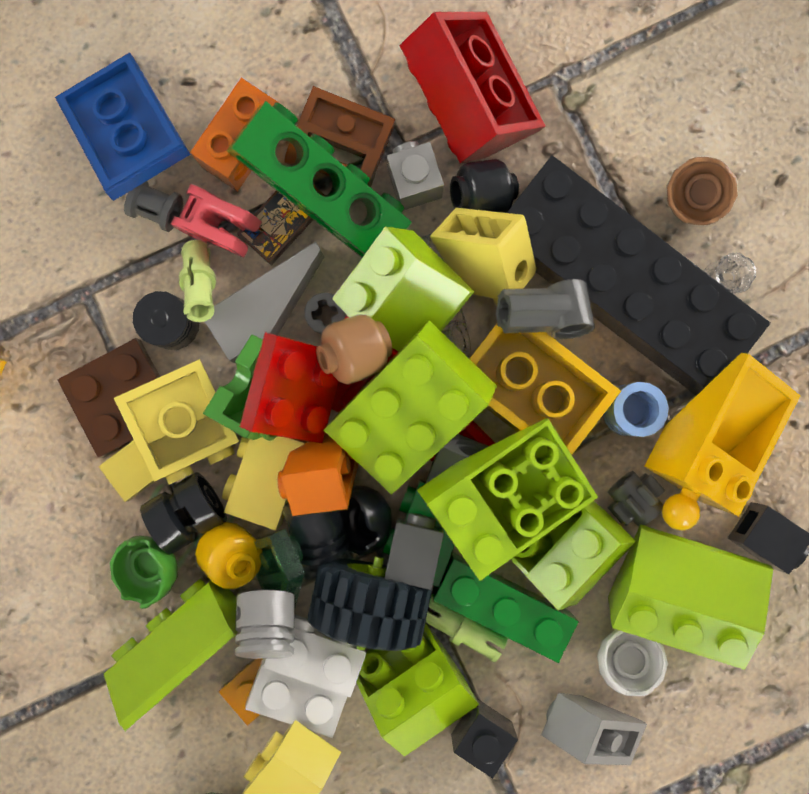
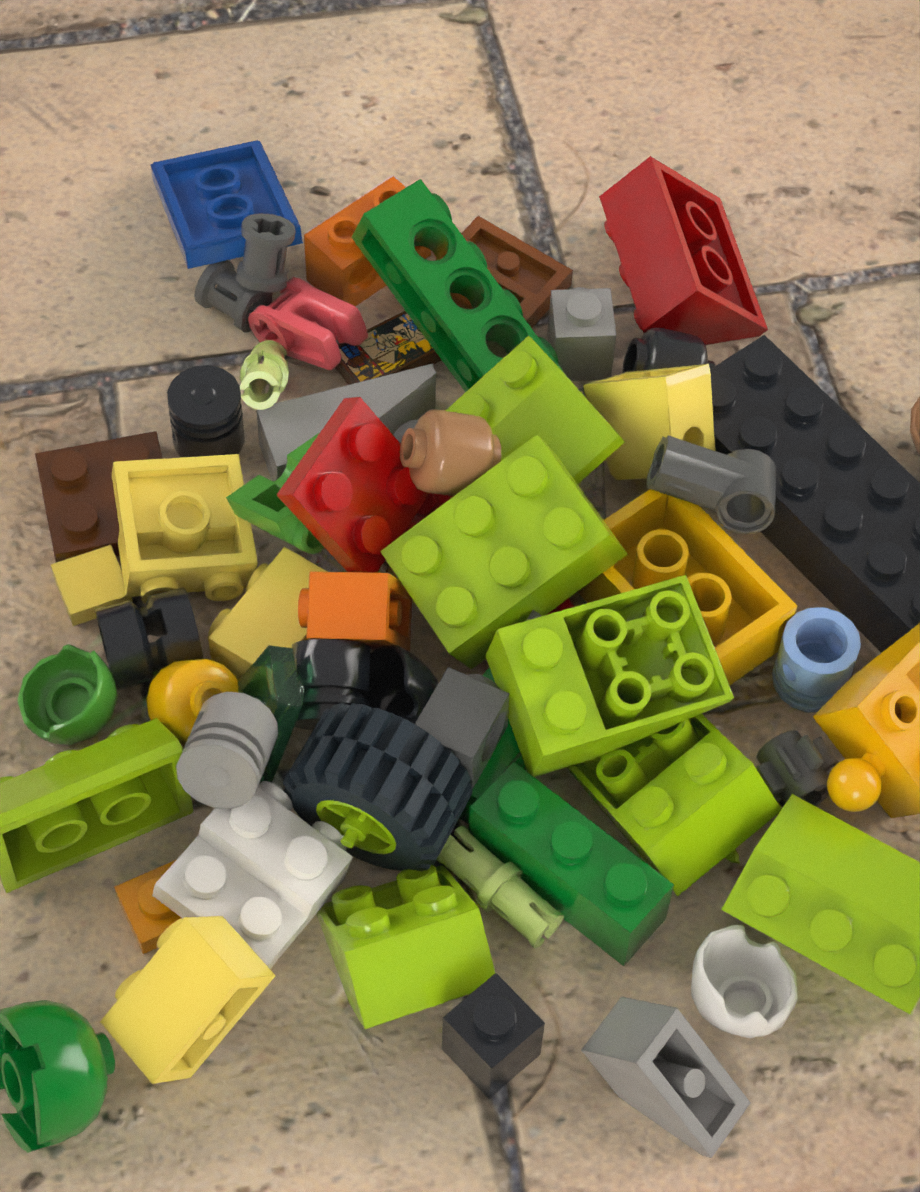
camera: 10 degrees right, 30 degrees down
none -> dark grey bush [236,213,296,293]

